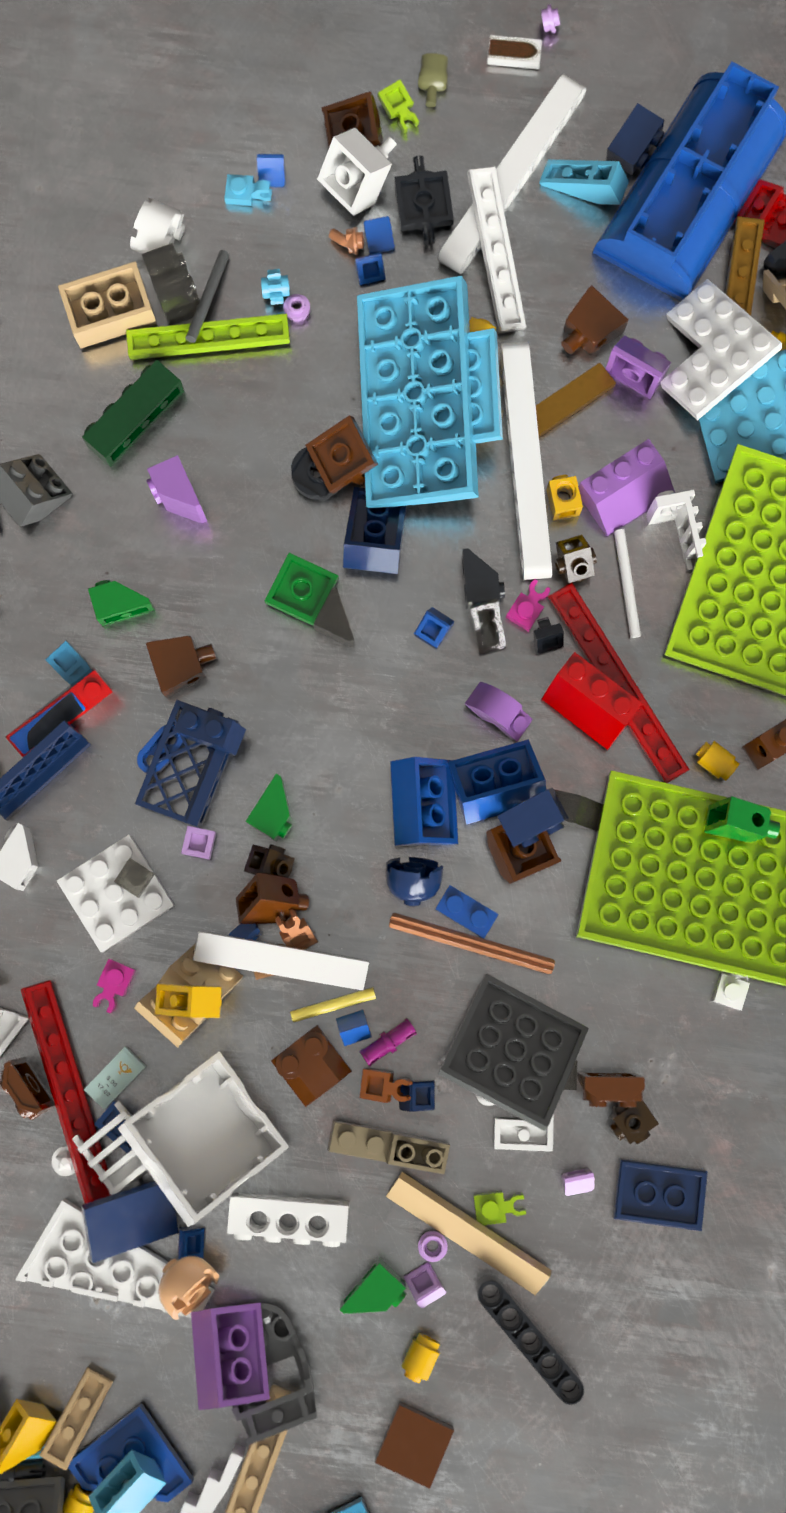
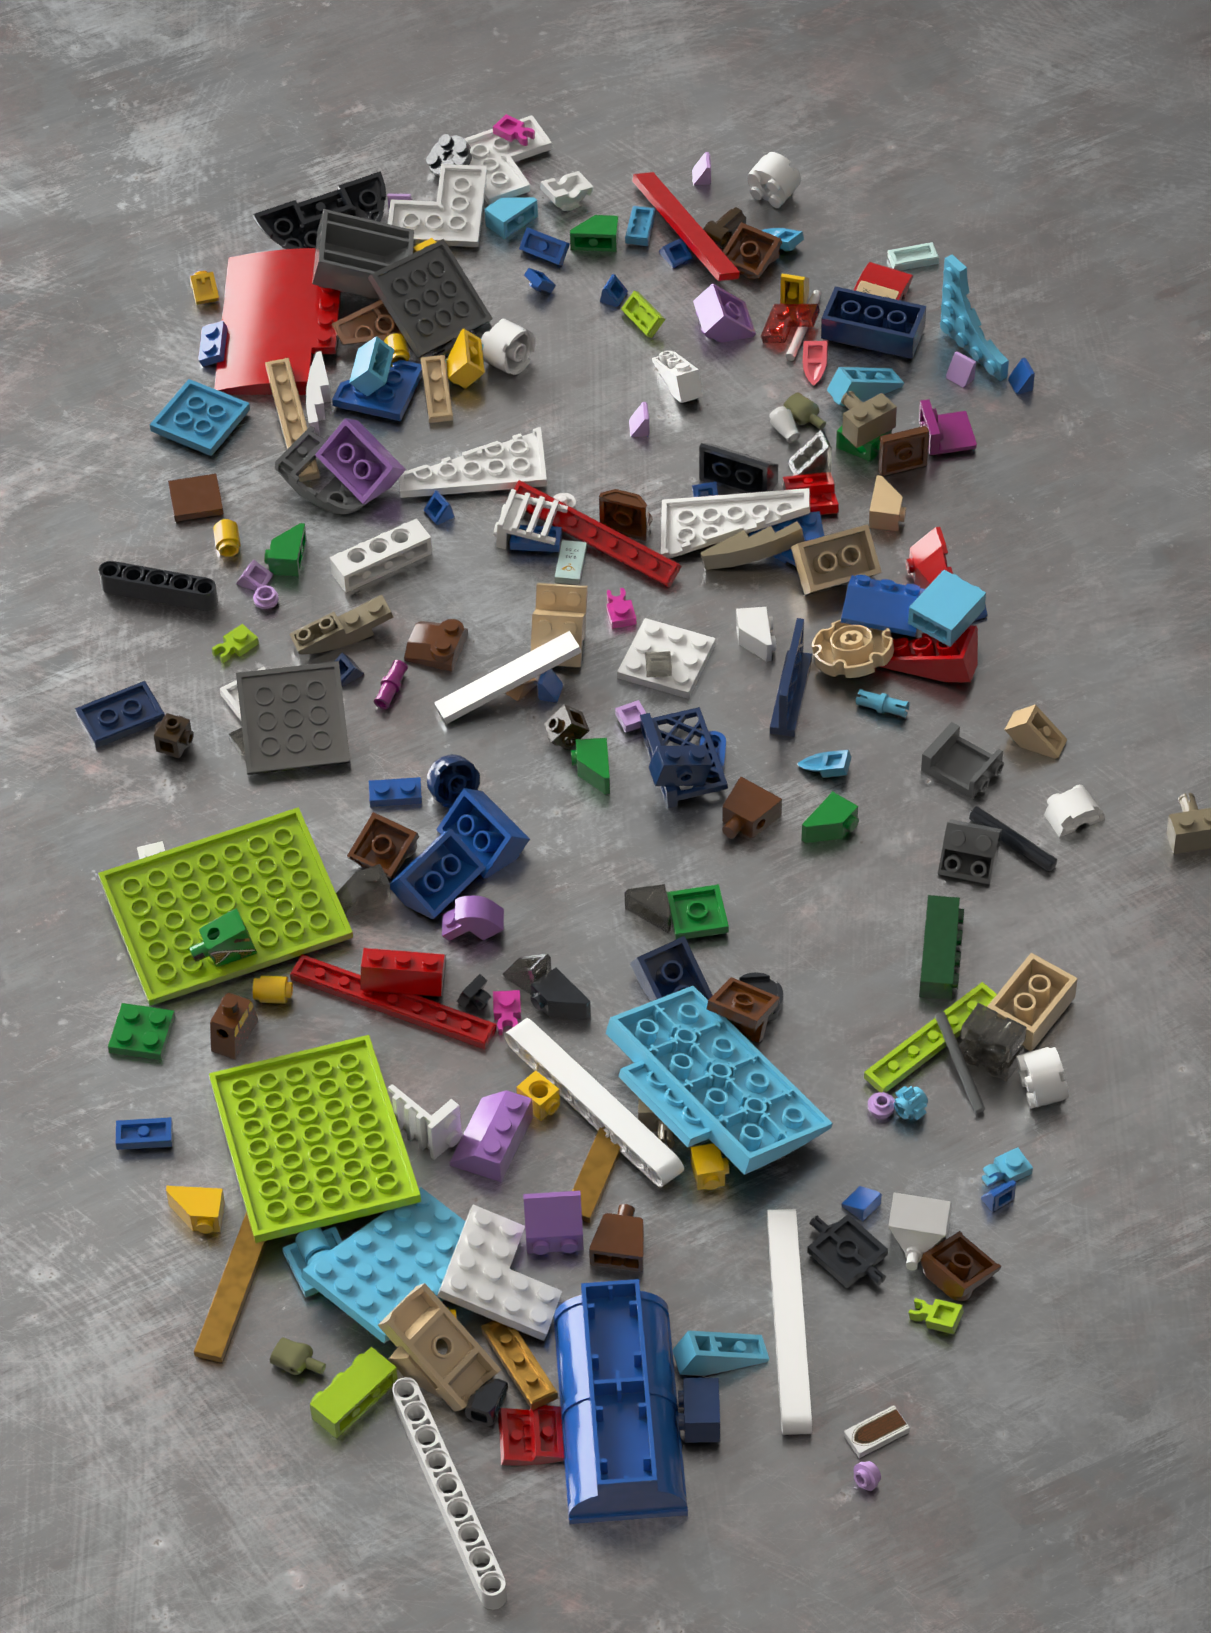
camera: 145 degrees right, 30 degrees down
slope [5,667,113,757] -> none
dark blue tile [81,1181,179,1263] -> none
white tile [118,1051,289,1227] -> none
medium lavender slope [146,455,207,524] -> none
yellow slope [155,984,222,1018] -> none
light nougat cylinder [158,1256,219,1320] -> none
reddish brown torso [235,873,309,924] -> none
nougat plate [276,909,318,949] -> none
light yellow bar [290,988,376,1022] -> none
nougat plate [329,227,364,255] -> none
blue slope [336,1010,372,1046] -> none
blue slope [355,252,386,285] -> none
dark orange plate [360,1068,412,1103] -> none
tan tile [386,1172,552,1295] -> none
nougat axle [389,913,555,974] -> none
blue slope [414,607,454,648] -> none
olive piece [418,53,448,107] -> none
white tile [467,166,526,334] -> none
dark blue brick [497,788,569,848] -> none
dark brown brick [555,534,597,583] -> none
slope [561,1168,594,1196] -> none
reddish brown slope [577,1072,645,1107] -> none
white bar [614,529,641,638] -> none

